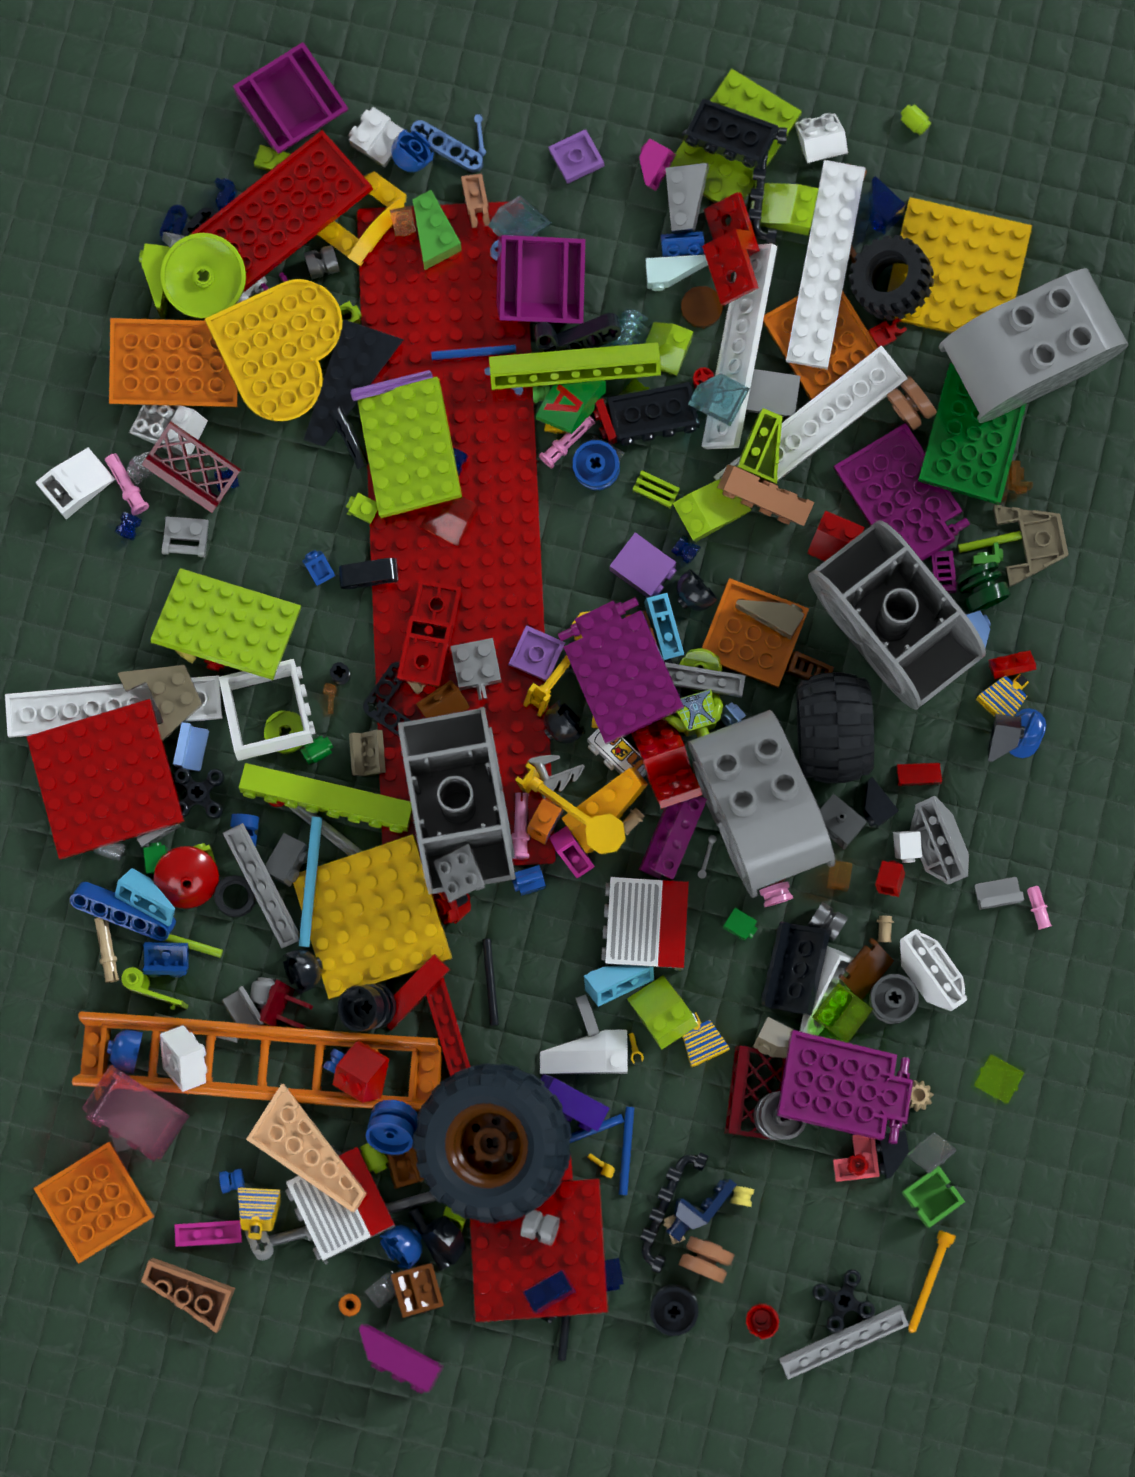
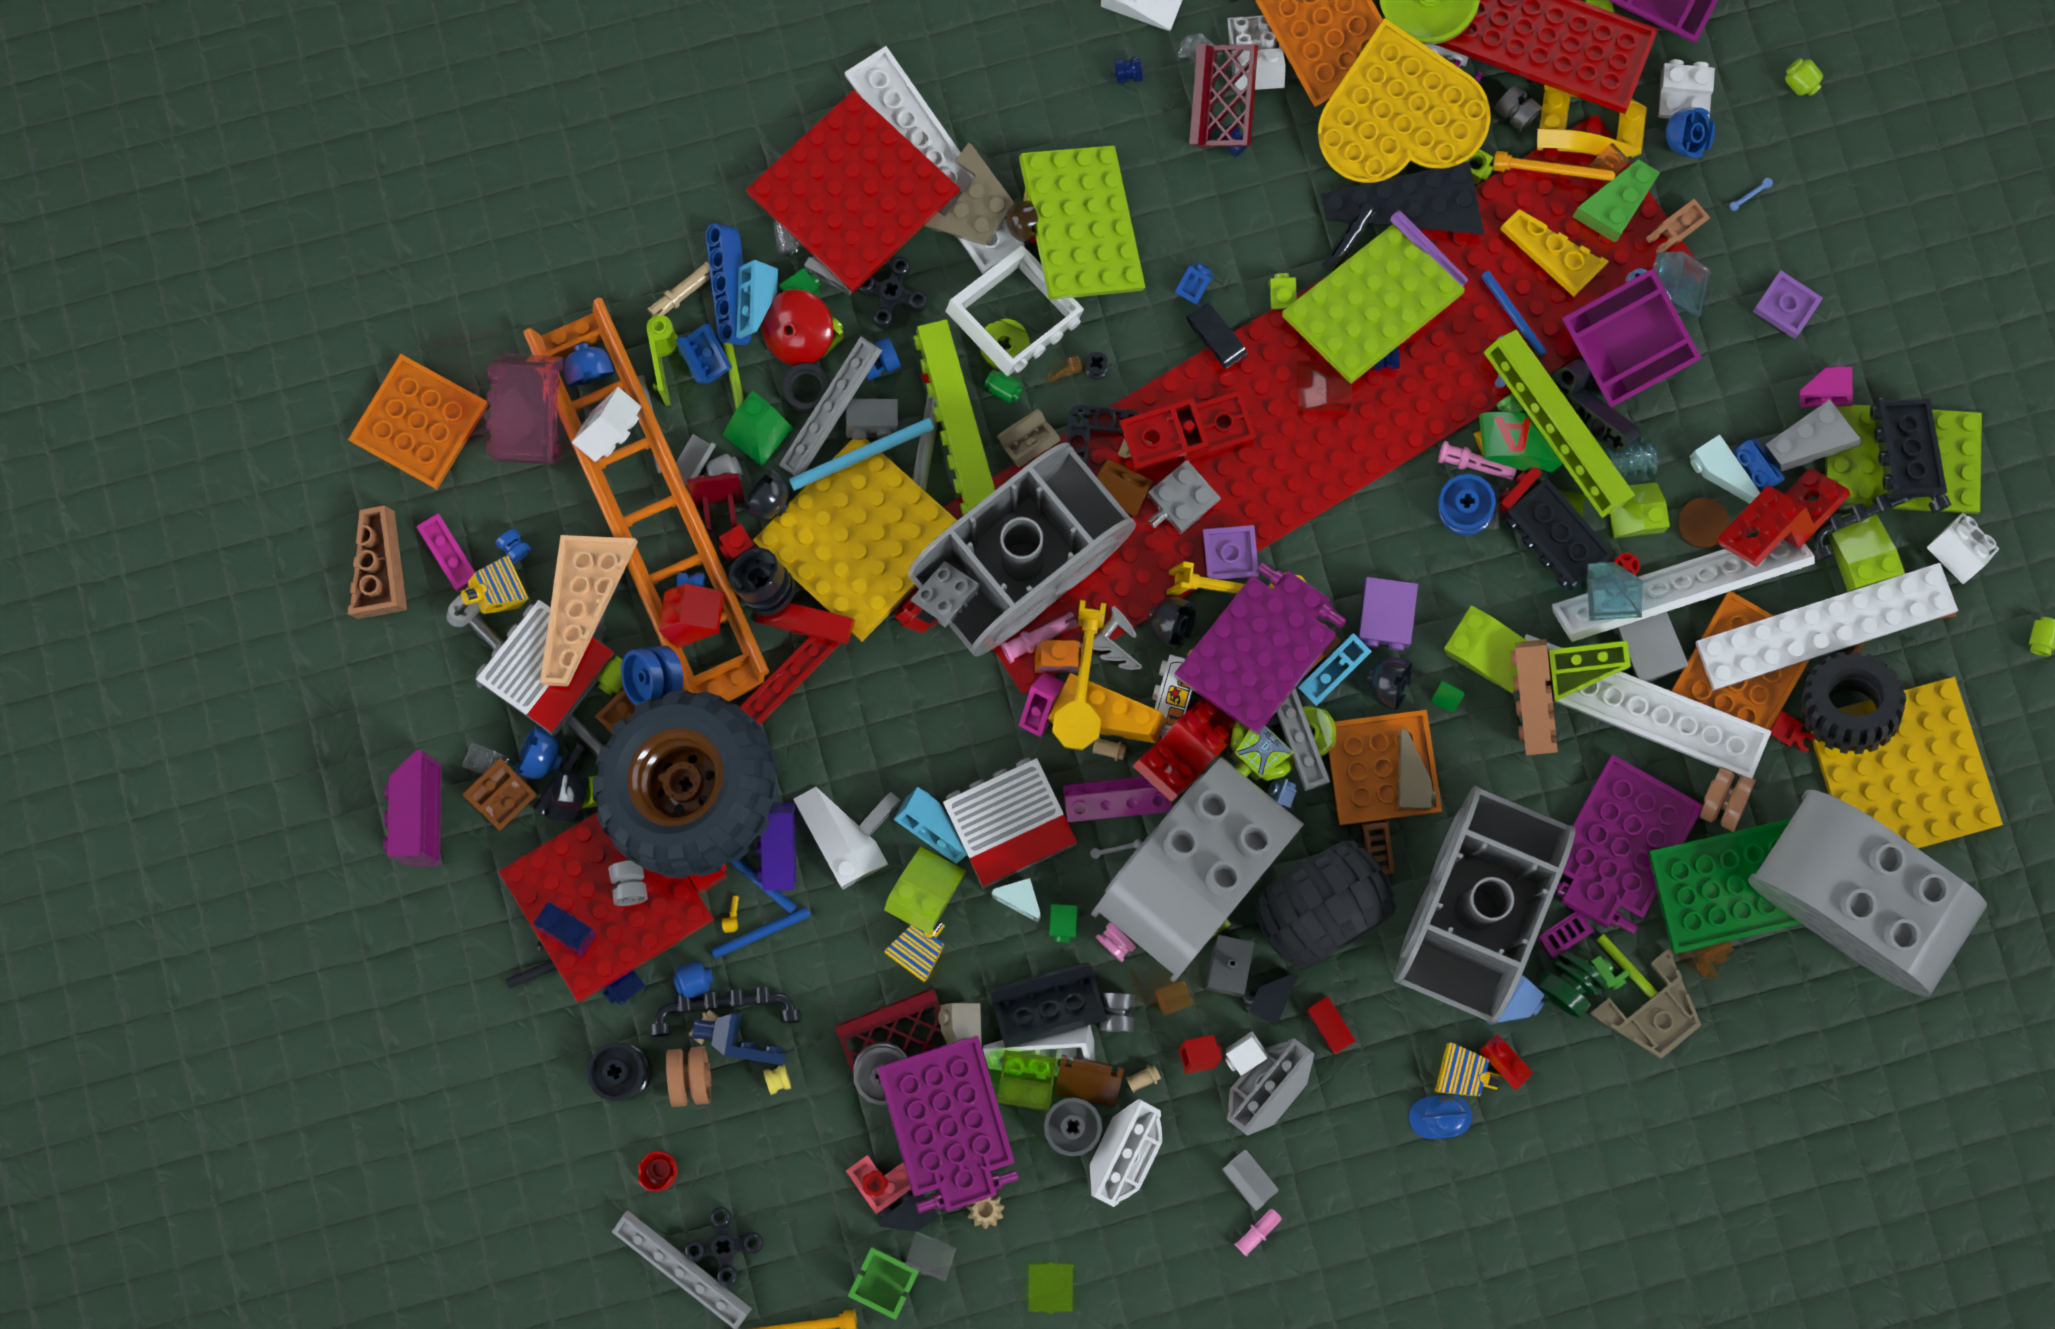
camera: 60 degrees right, 0 degrees up
bright pink pin [105,453,149,515] -> none
light grey plate [162,516,209,557] -> none
light blue panel [173,722,209,771] -> none
orange plate [339,1294,361,1316] -> none
medium blue beam [411,120,483,173] -> none
black bar [482,939,499,1026] -> none
blue brick [512,865,546,896] -> none
yellow hand [629,1033,644,1064] -> none
lime tile [632,471,680,508] -> none
clear blue wheel [671,535,701,564] -> none
red slope [807,510,865,562] -> none
clear blue slope [869,176,906,235] -> none
black slope [988,714,1025,762] -> none
none -> blue head [673,961,714,998]
none -> red brick [719,524,756,561]
none -> green slope [722,391,794,467]
none -> light aqua slope [992,878,1041,923]
none -> dark brown hair [1006,200,1038,242]
none -> green slope [1431,681,1465,713]
none -> light orange piece [1493,151,1615,181]
none -> yellow wing [1500,209,1609,297]
none -> lime head [1785,58,1823,96]

